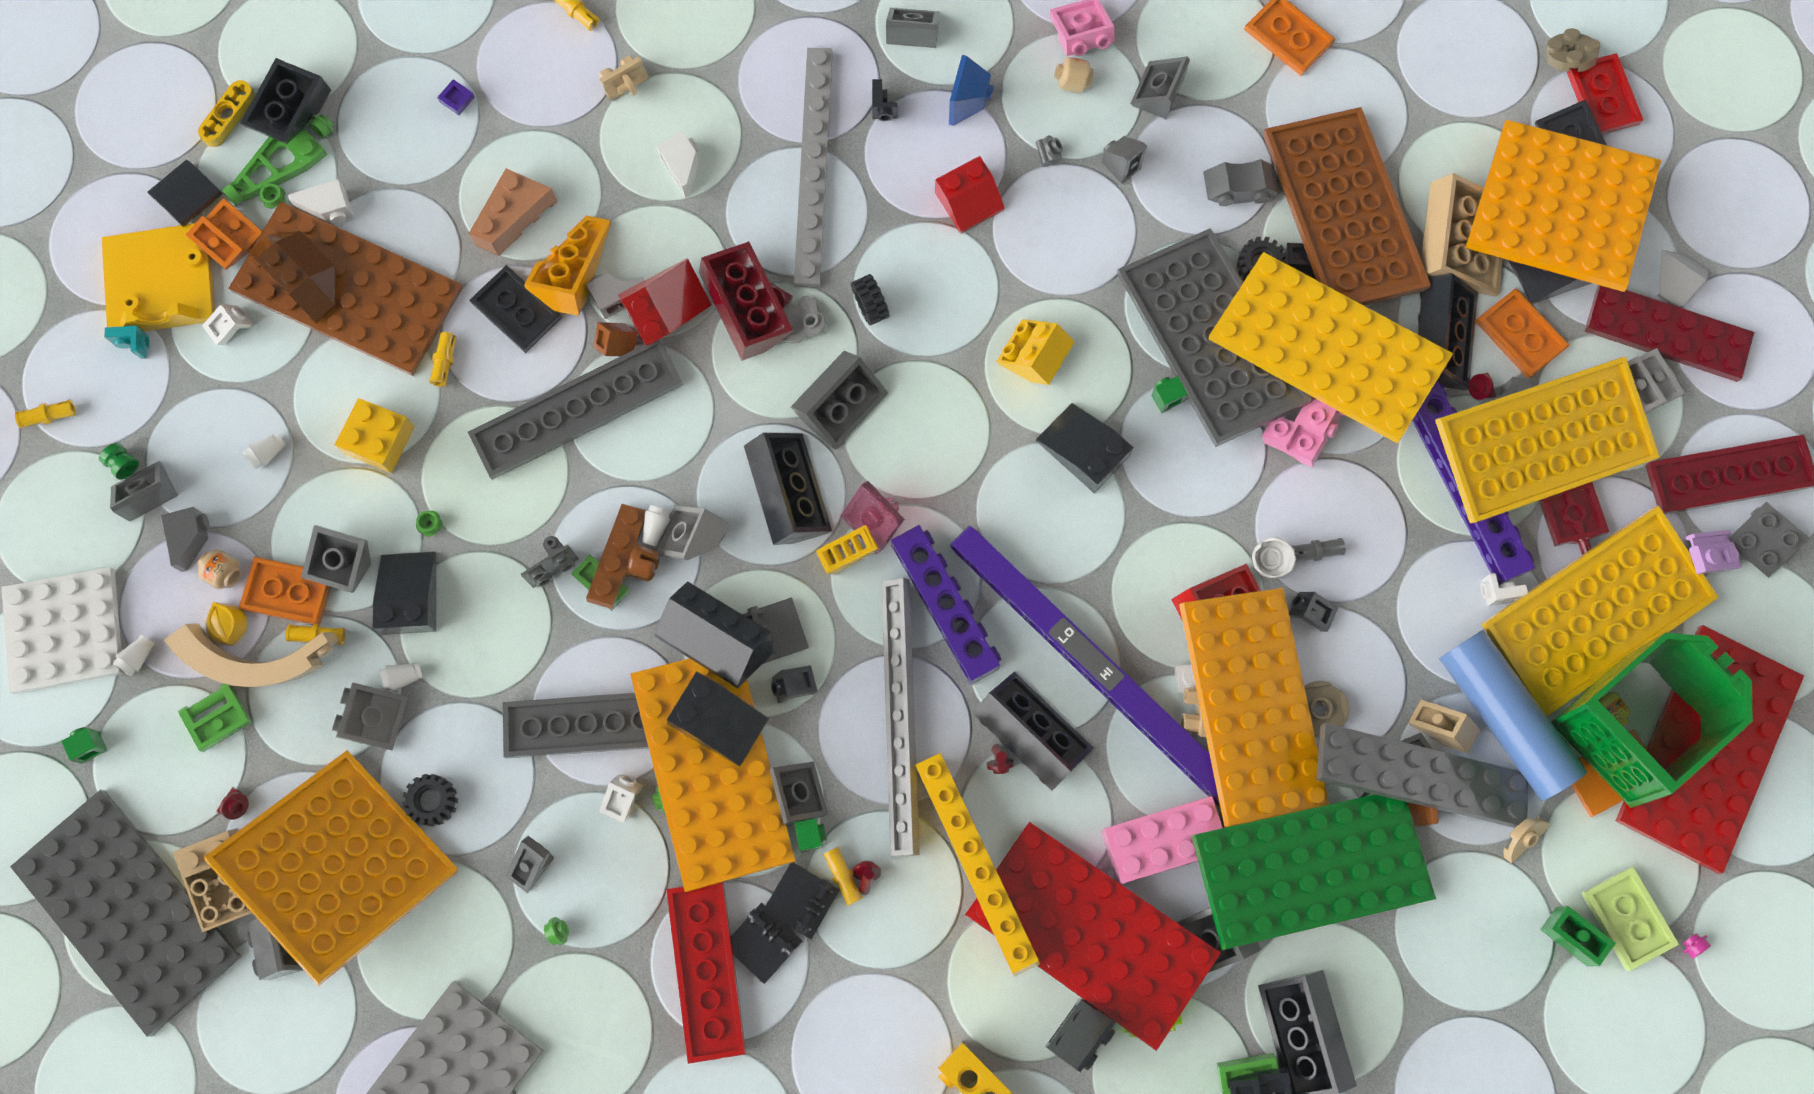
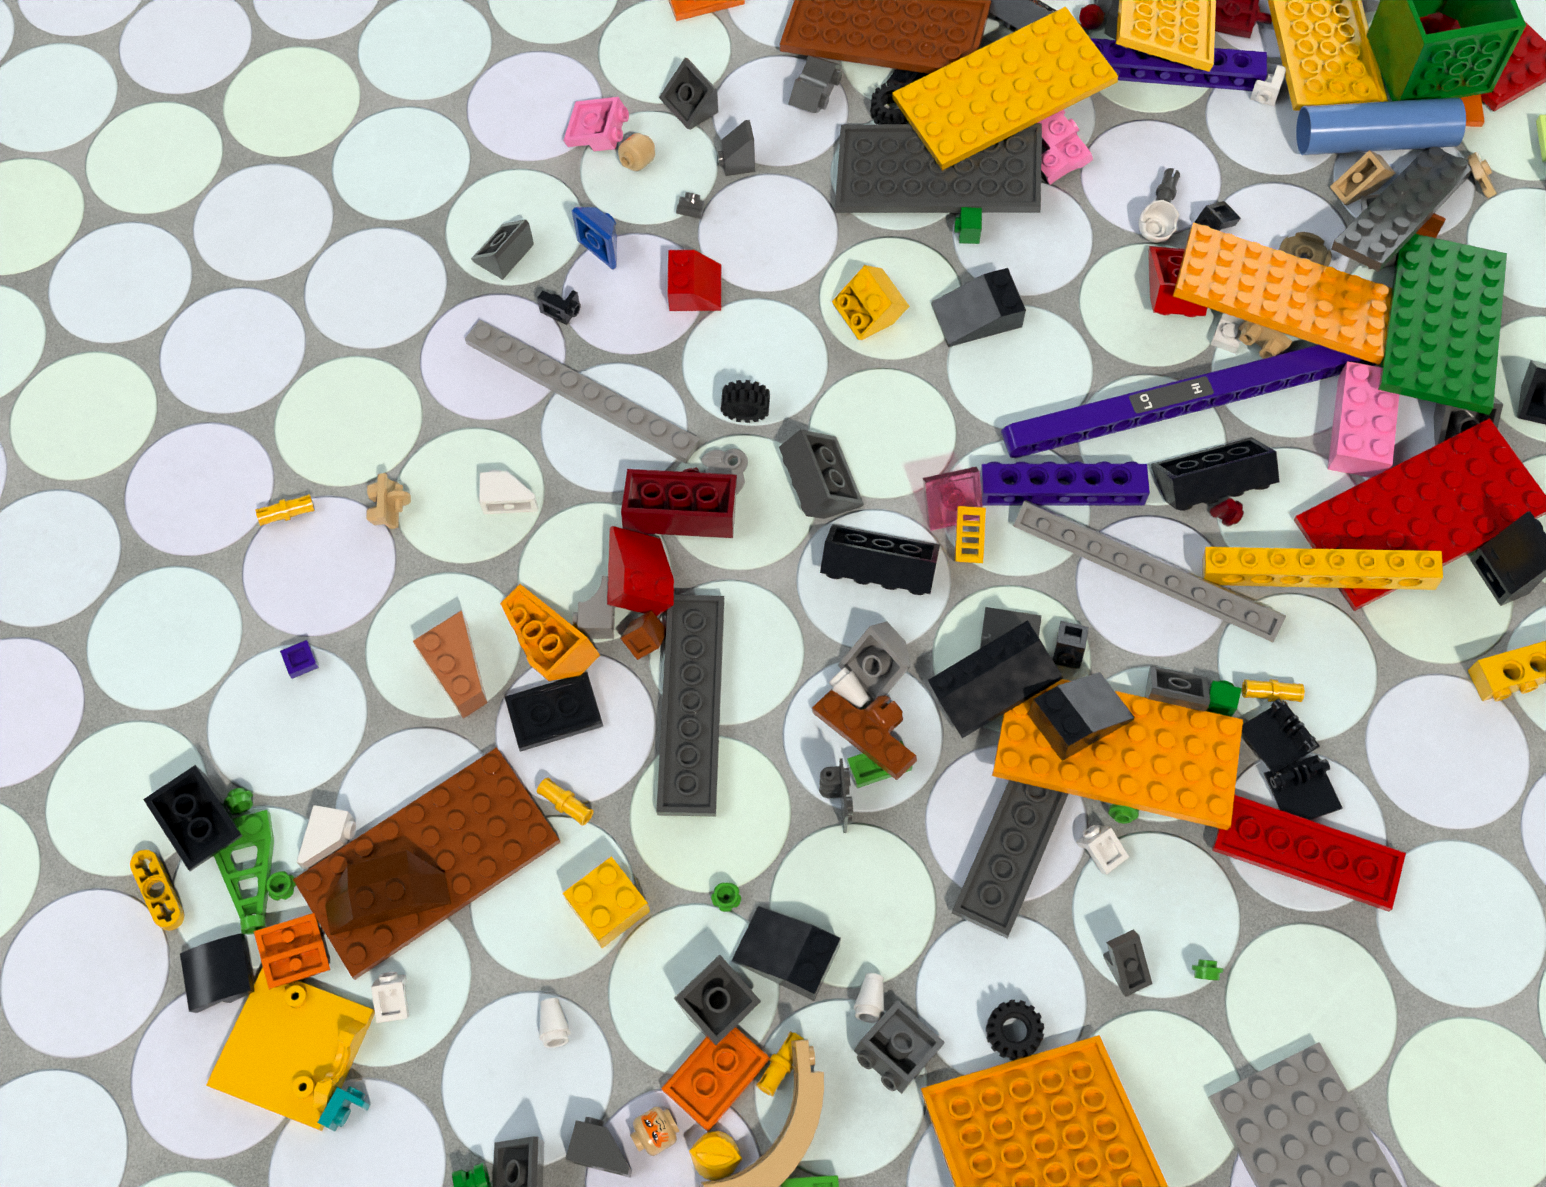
camera: 60 degrees left, 10 degrees down
dark red plate [853,861,881,895] -> none

